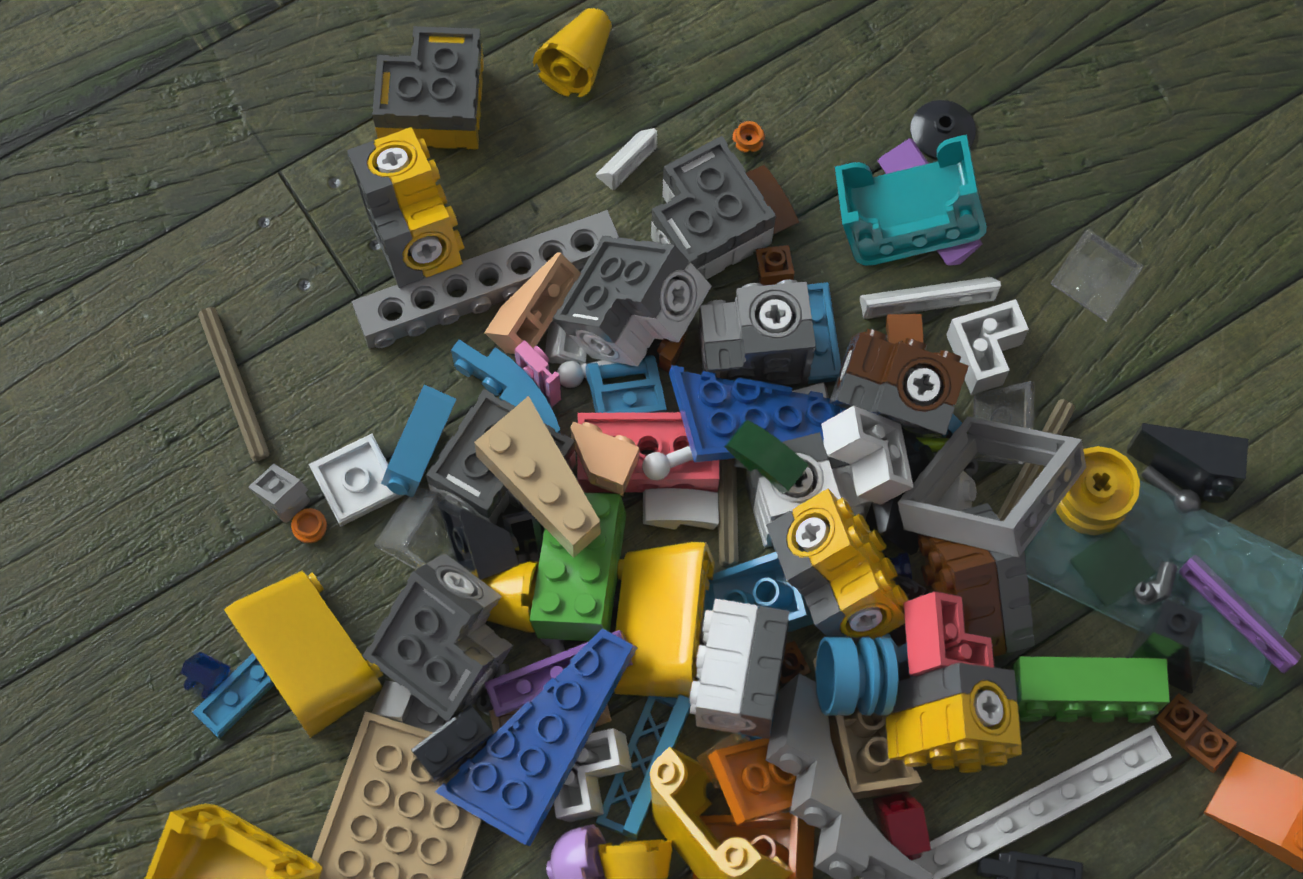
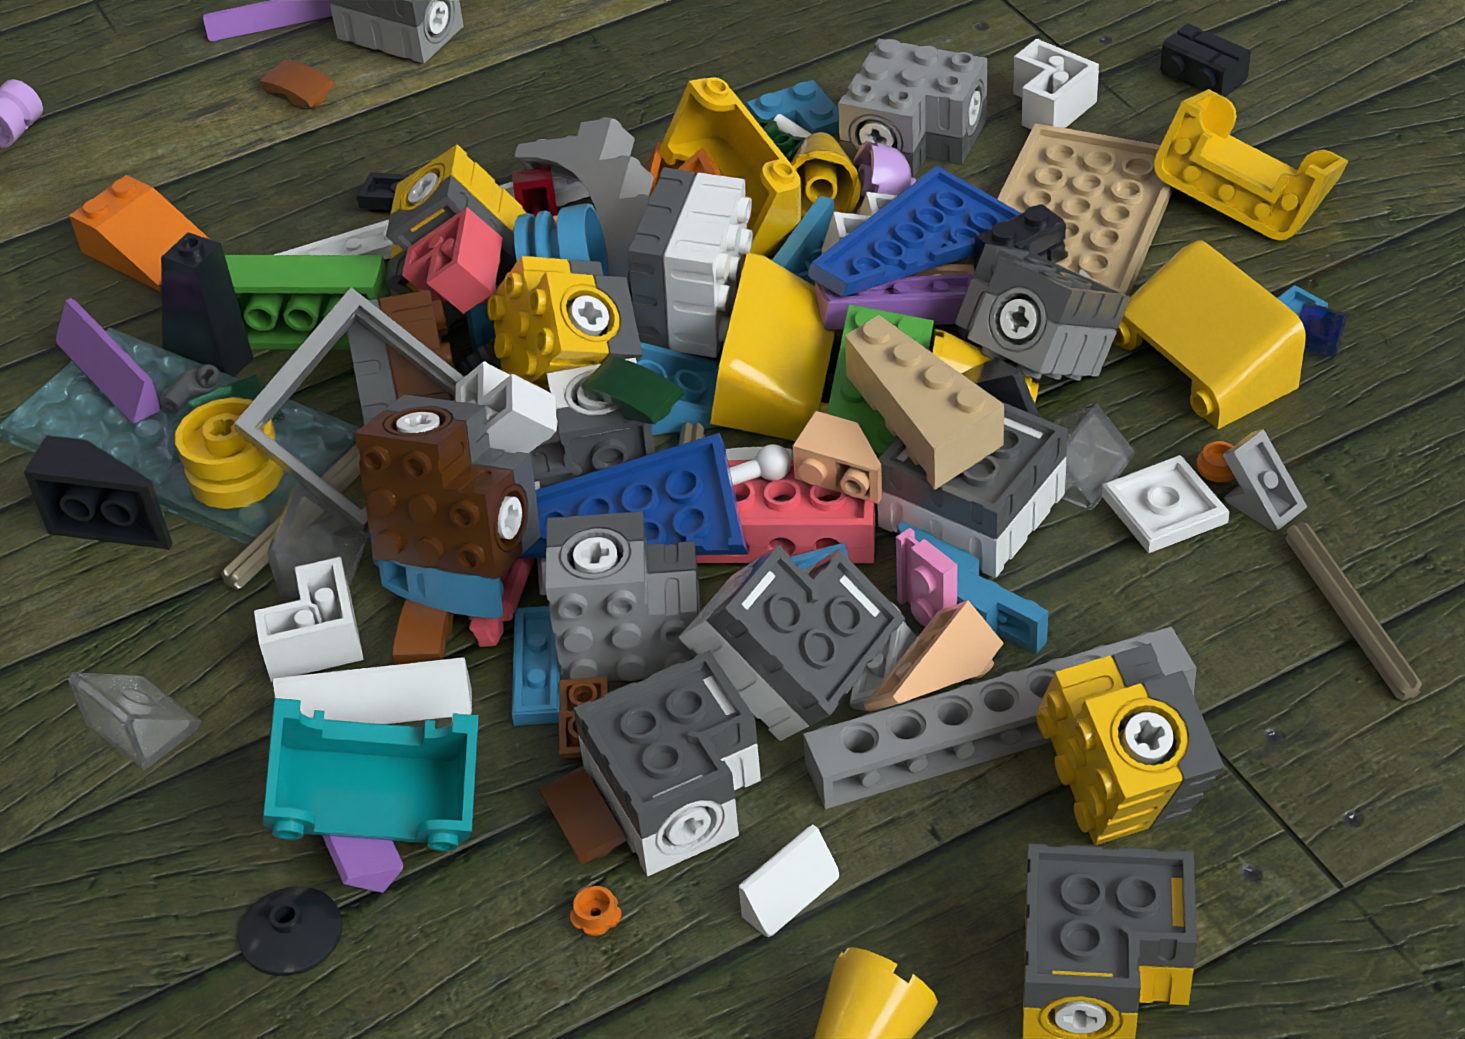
camera: 170 degrees left, 25 degrees down
dark azure slope [381,385,456,498] -> none

